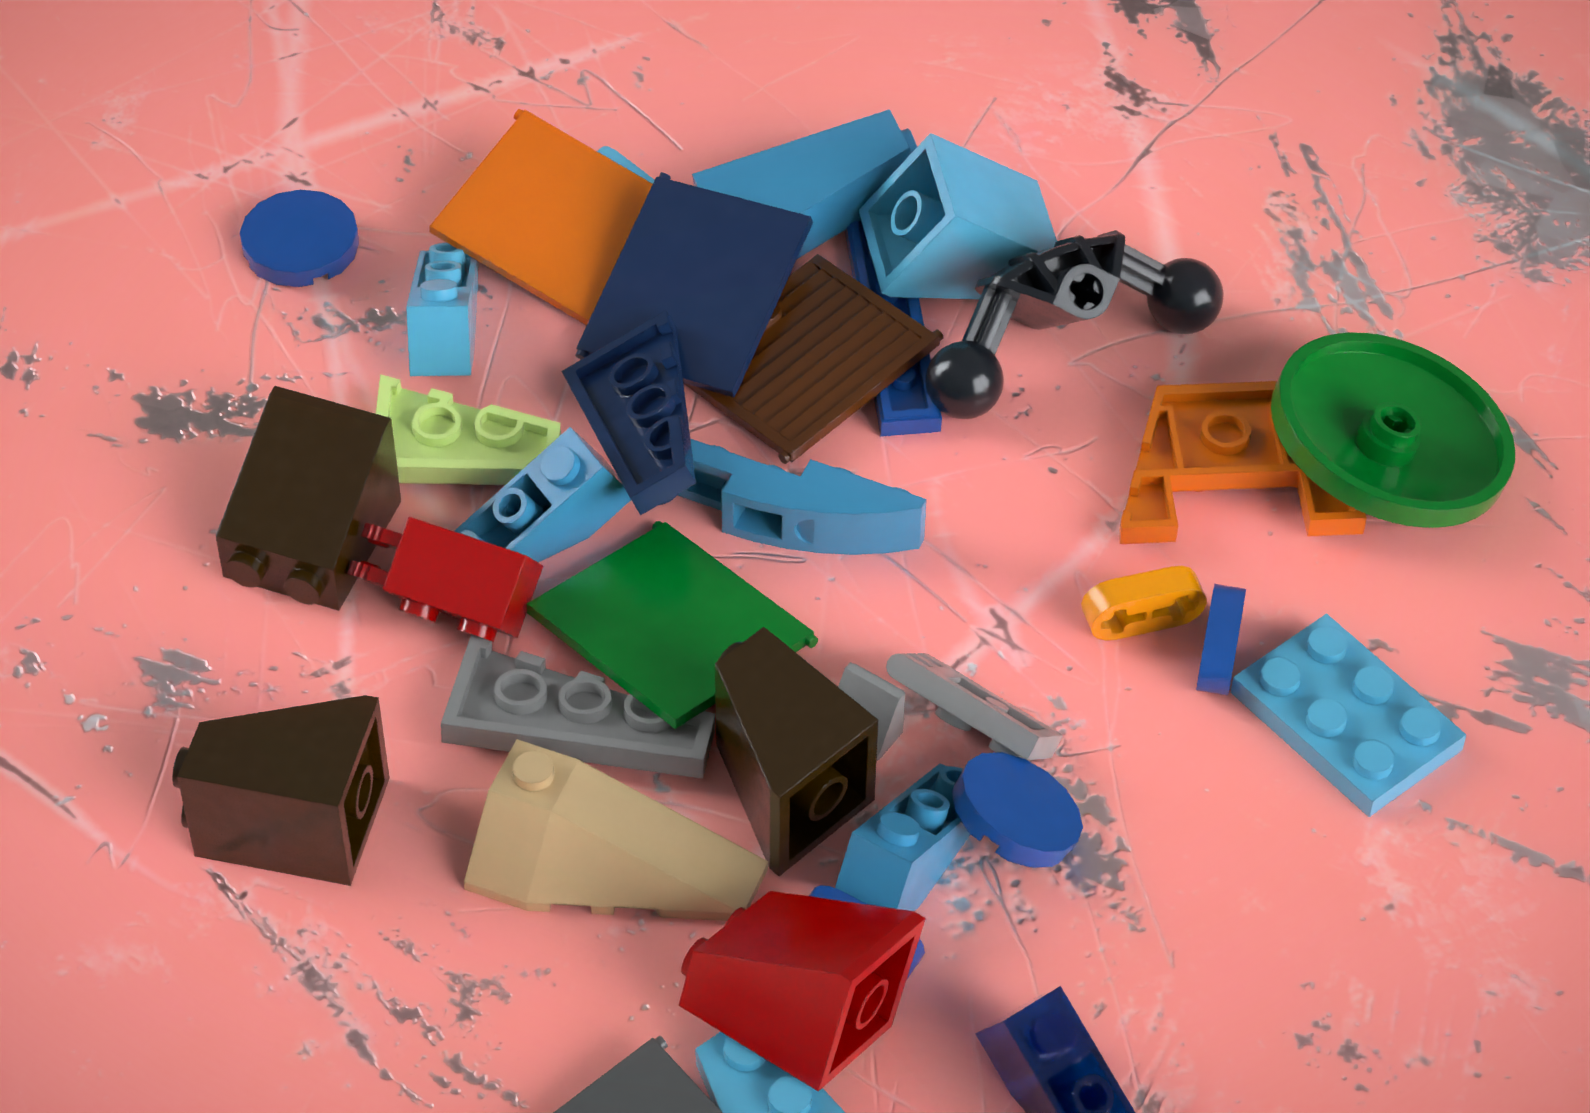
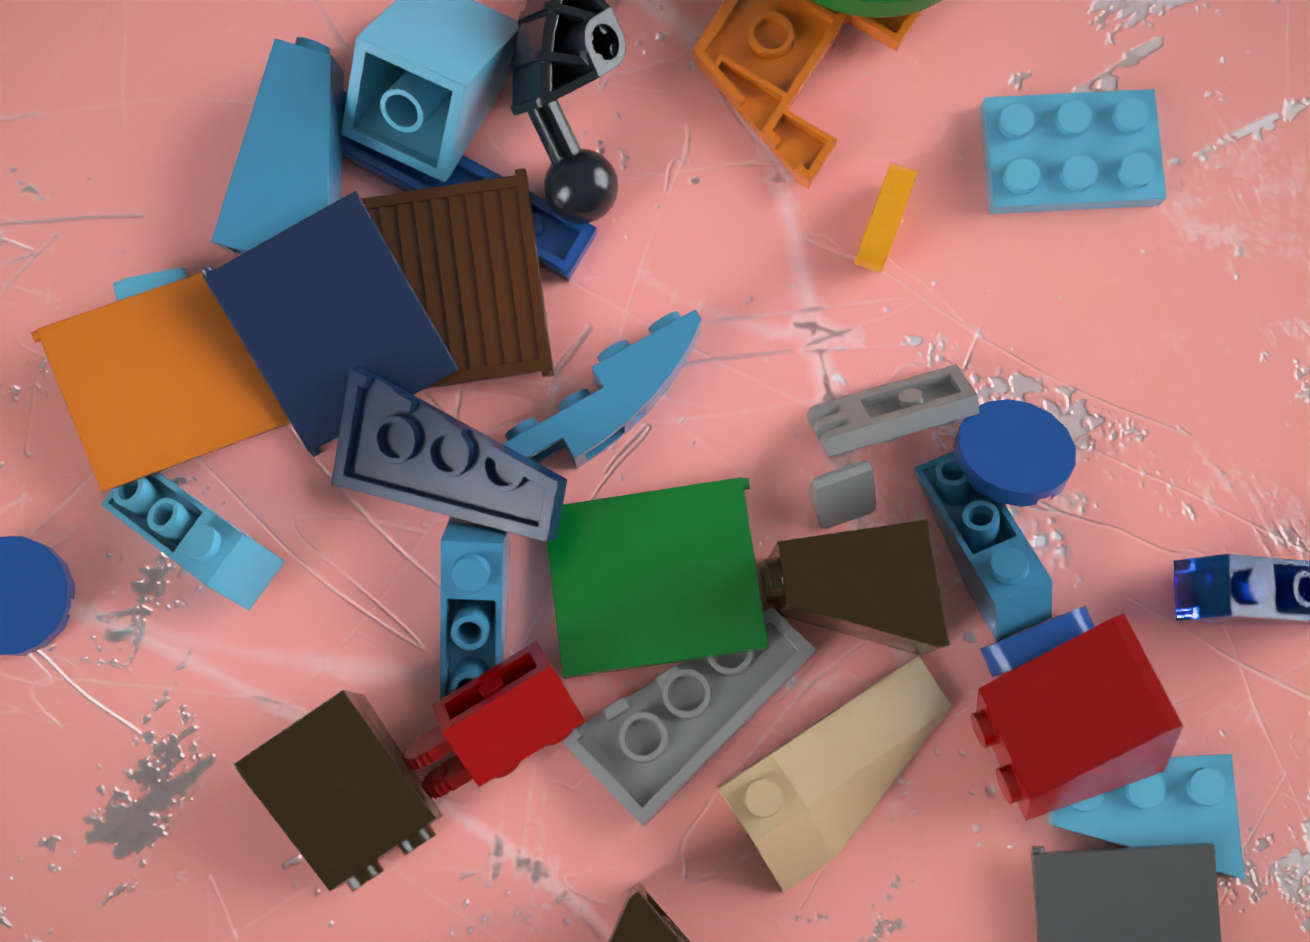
camera: 55 degrees left, 30 degrees up
yellowish green wing [375,374,561,485] -> none
blue beam [1196,583,1246,696] -> none

